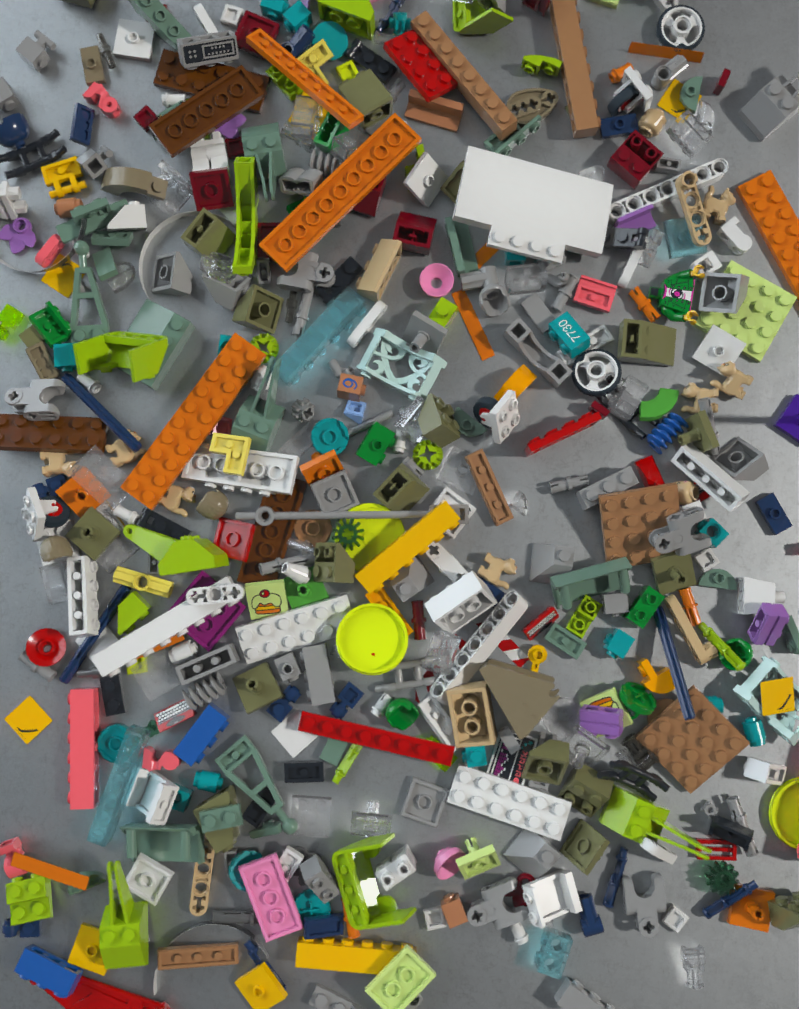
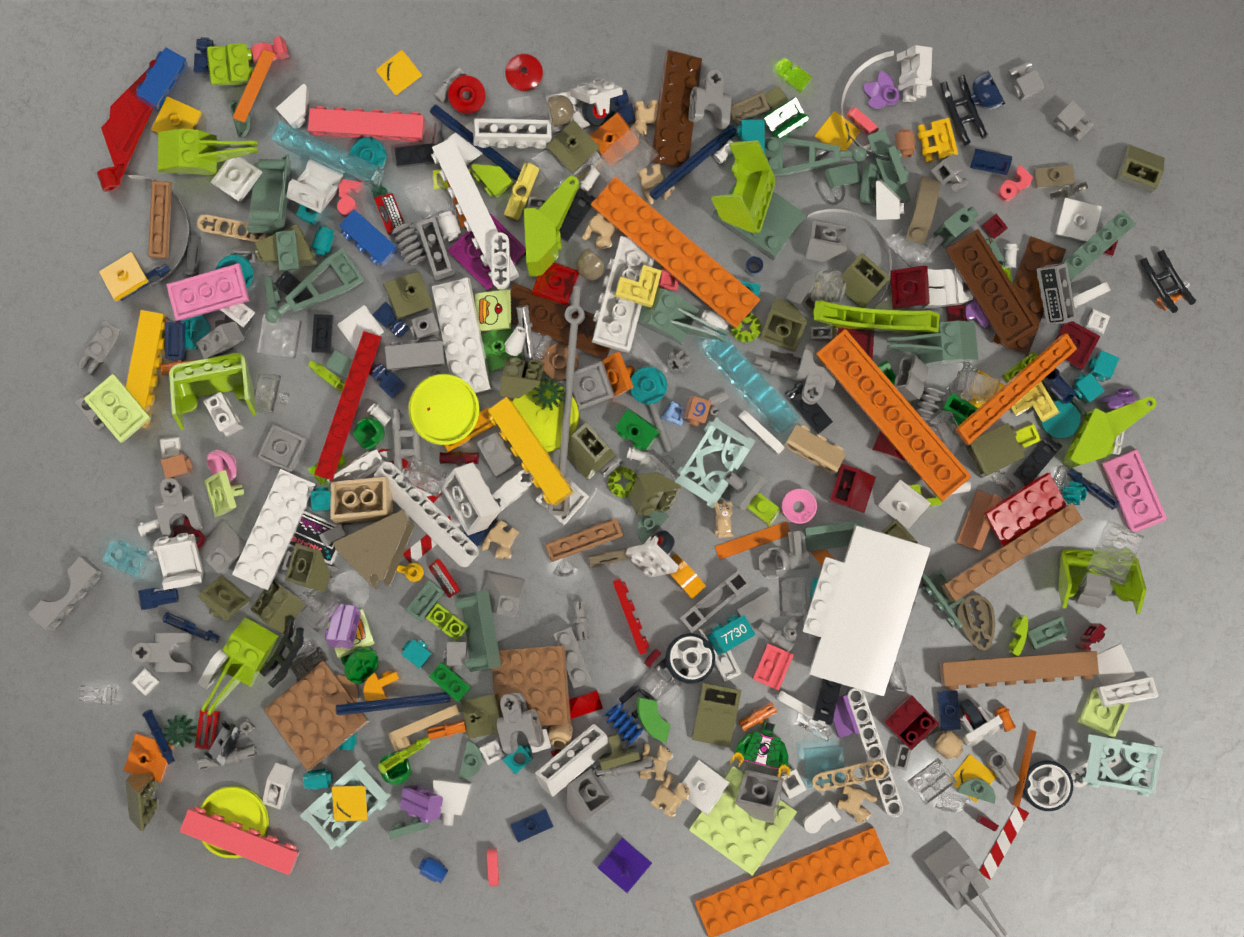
camera: 90 degrees right, 0 degrees up
none -> white slope [276,84,309,129]
none -> red dish [505,54,543,91]
none -> dark tan pin [588,548,628,568]
none -> tan animal [714,499,733,538]
none -> dark blue beam [745,256,763,277]
none -> sand green torso [933,207,978,248]
none -> sticker [979,807,1029,880]
none -> sand green plate [1027,616,1071,650]

